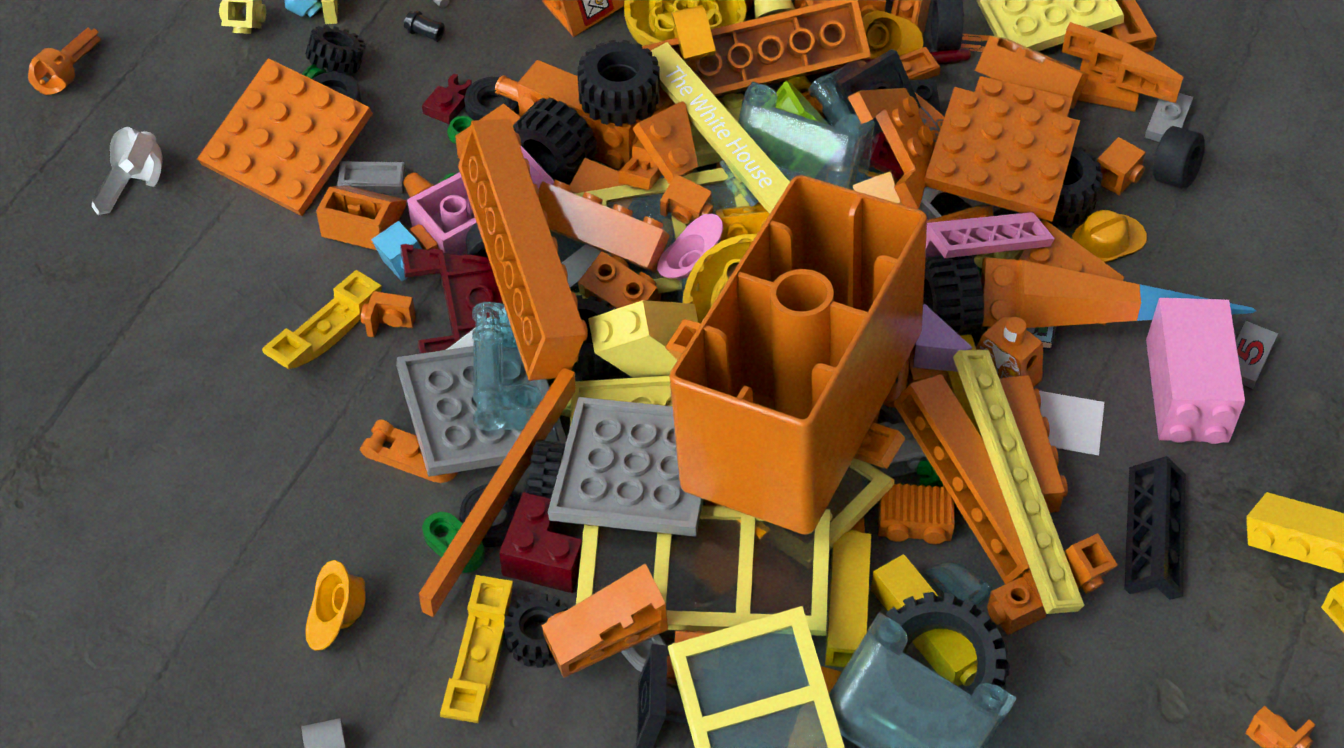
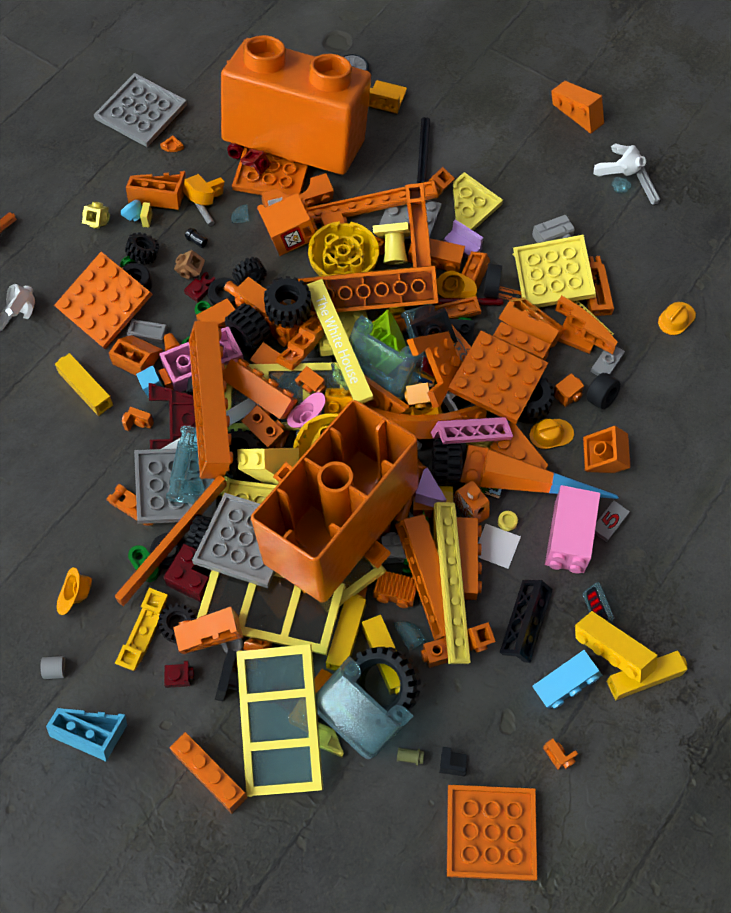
camera: 10 degrees right, 10 degrees up
yellow slope [262,270,382,369] -> none
orange wing [633,101,698,184] -> none
light orange brick [671,5,716,62] -> none
none -> yellow brick [55,353,113,416]
none -> dark red bracket [164,661,194,688]
none -> medium nougat brick [174,250,205,280]
none -> black tyre [232,257,267,286]
none -> light yellow tile [498,511,518,531]
none -> medium azure wedge [532,650,603,709]
none -> slope [582,582,614,623]
none -> orange slope [583,426,630,473]
none -> light orange piece [658,302,696,335]

